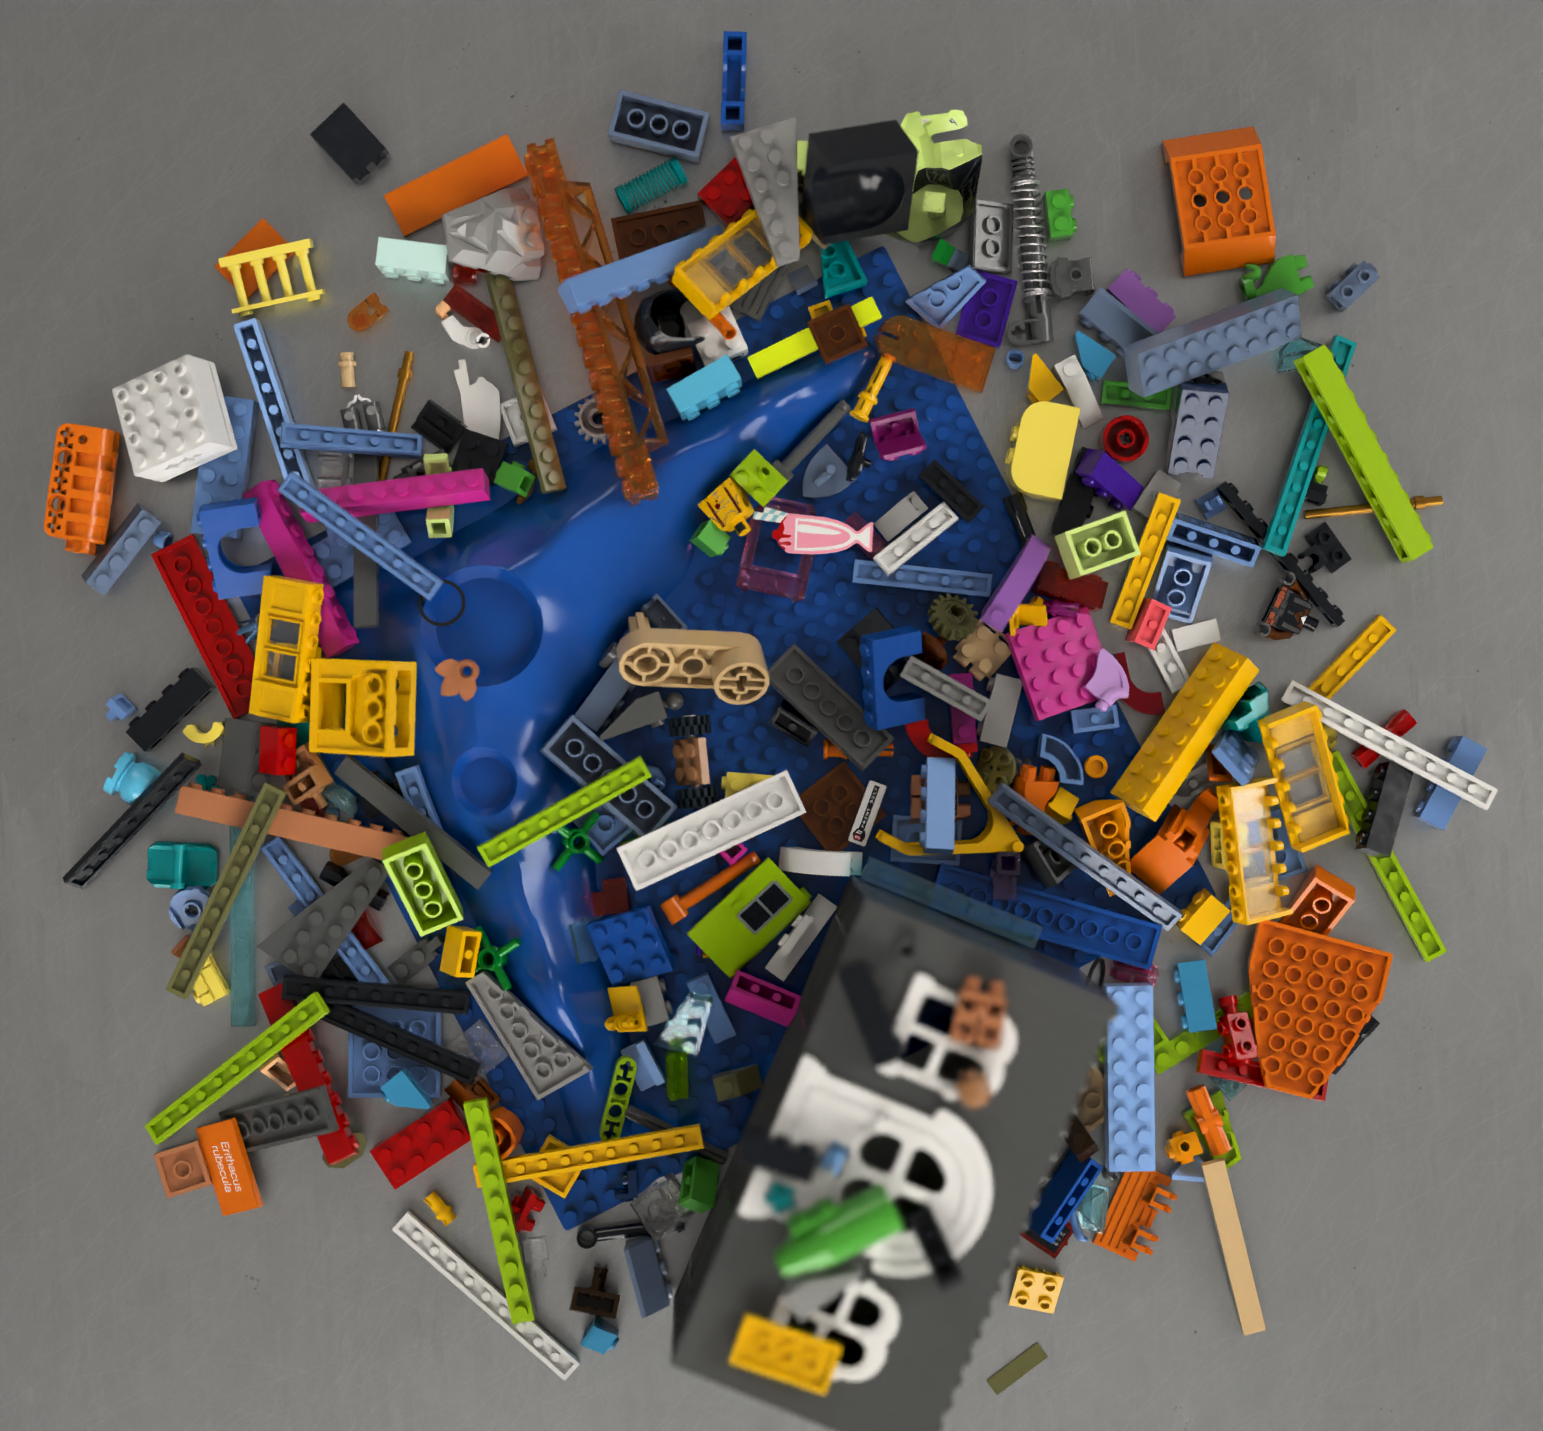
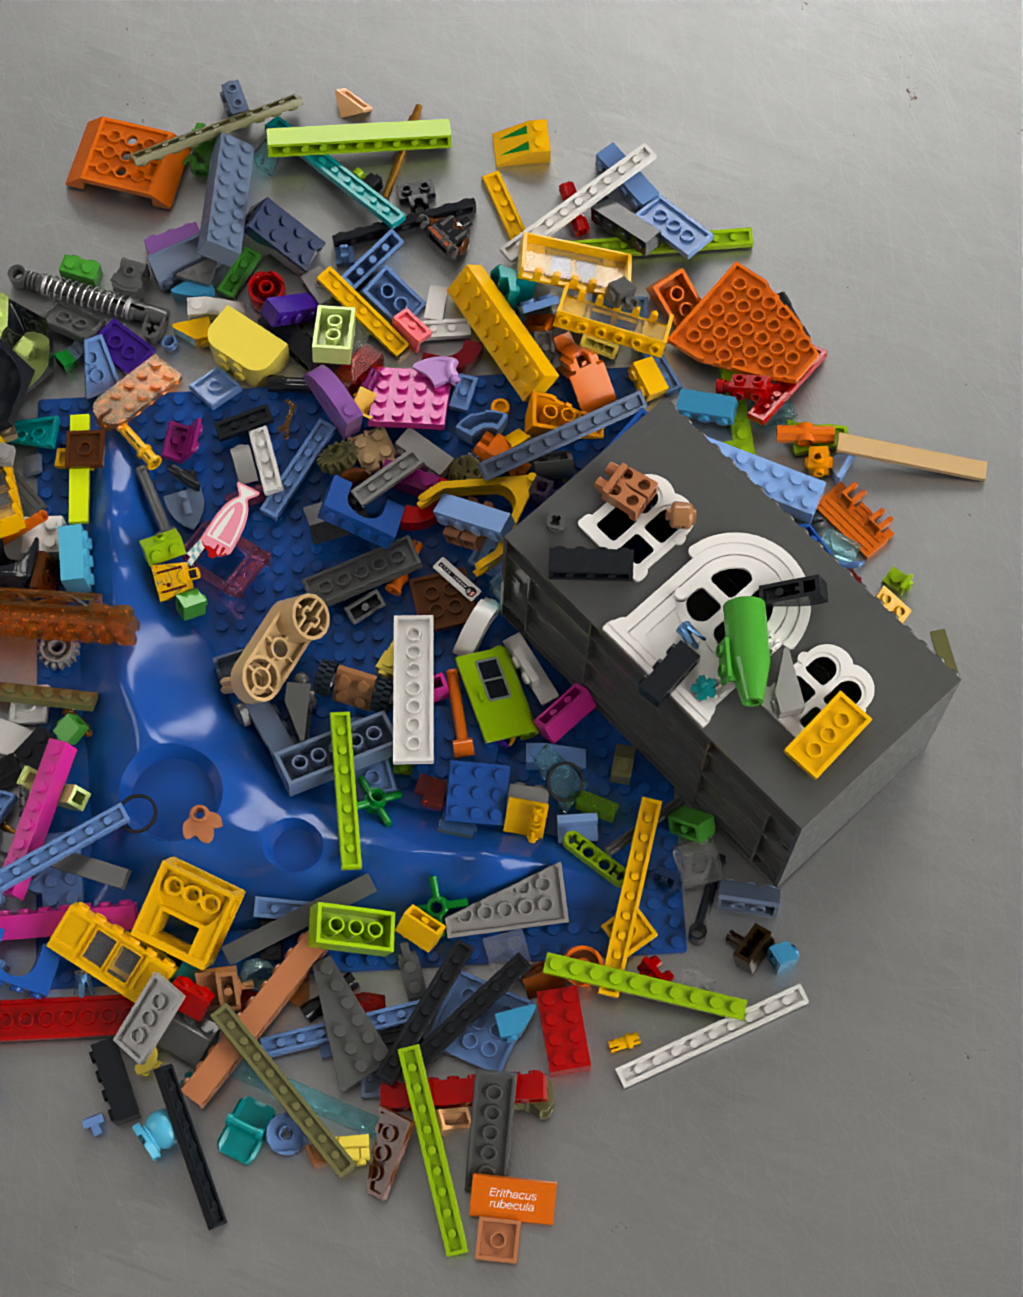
camera: 65 degrees left, 20 degrees down
none -> light grey plate [113,972,186,1065]
none -> olive plate [129,93,303,166]
none -> flat silver tile [176,258,219,287]
none -> medium blue tile [189,366,242,410]
none -> clear orange piece [278,399,296,439]
none -> light nougat slope [335,88,373,118]
none -> reddish brown wing [366,1105,415,1201]
none -> yellow slope [492,119,551,167]
none -> black piece [546,761,584,802]
none -> dark grey brick [604,276,639,311]
none -> medium blue plate [635,195,714,259]
none -> lime bracket [882,566,914,596]

